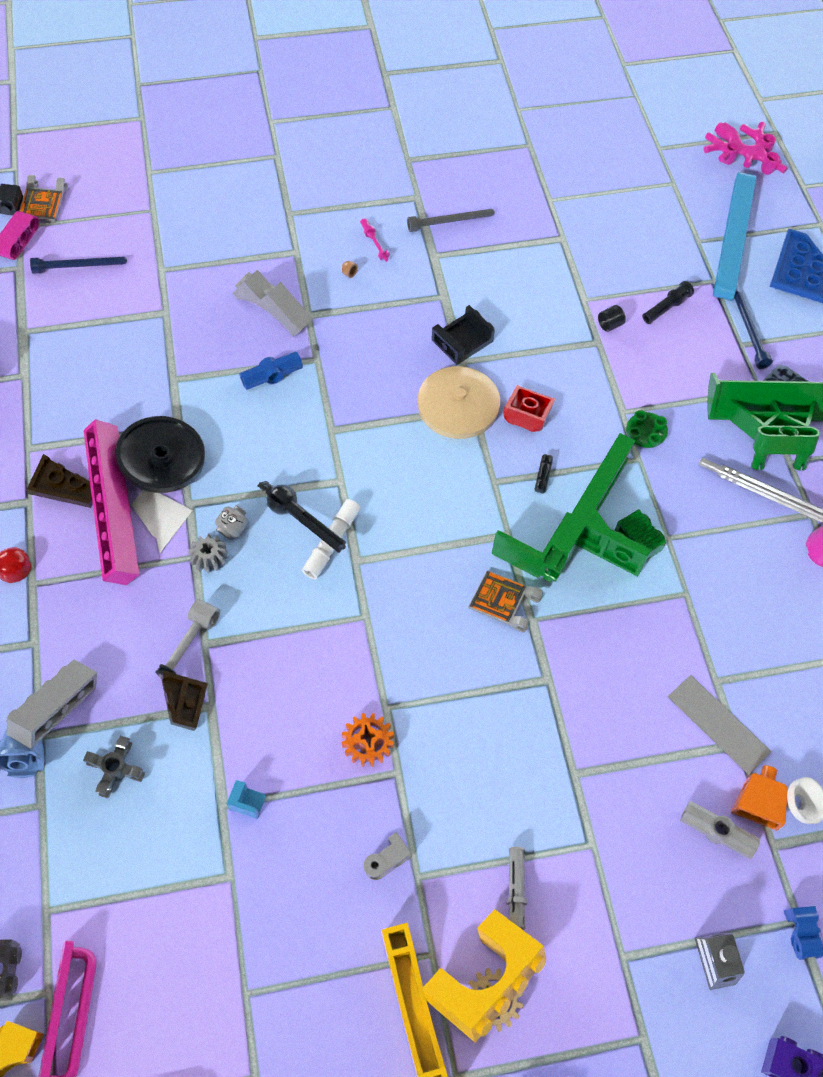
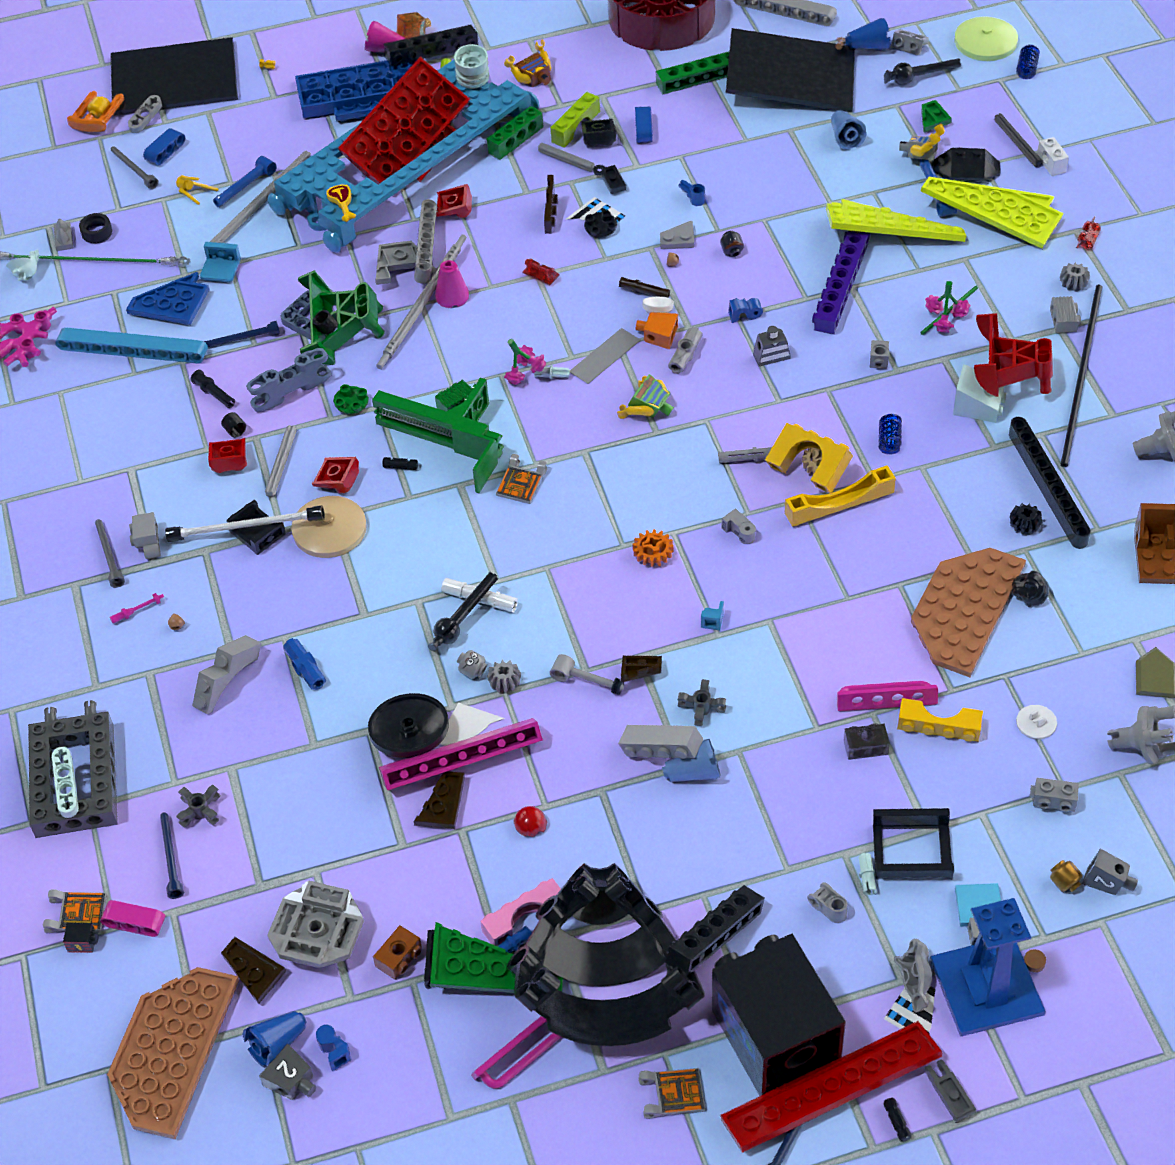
camera: 90 degrees left, 10 degrees down
none -> dark grey brick [28,700,118,838]
none -> light aqua beam [52,747,79,818]
none -> light grey hinge [129,512,161,559]
none -> white hose [165,505,325,542]
none -> dark grey pin [176,785,221,828]
none -> red slope [208,438,247,473]
none -> sand blue piece [246,348,331,412]
none -> light grey axle [265,425,297,497]
none -> black piece [313,310,338,335]
none -> dark pink plant [504,339,546,385]
none -> light aqua axle [534,365,570,379]
none -> torso [617,374,674,419]

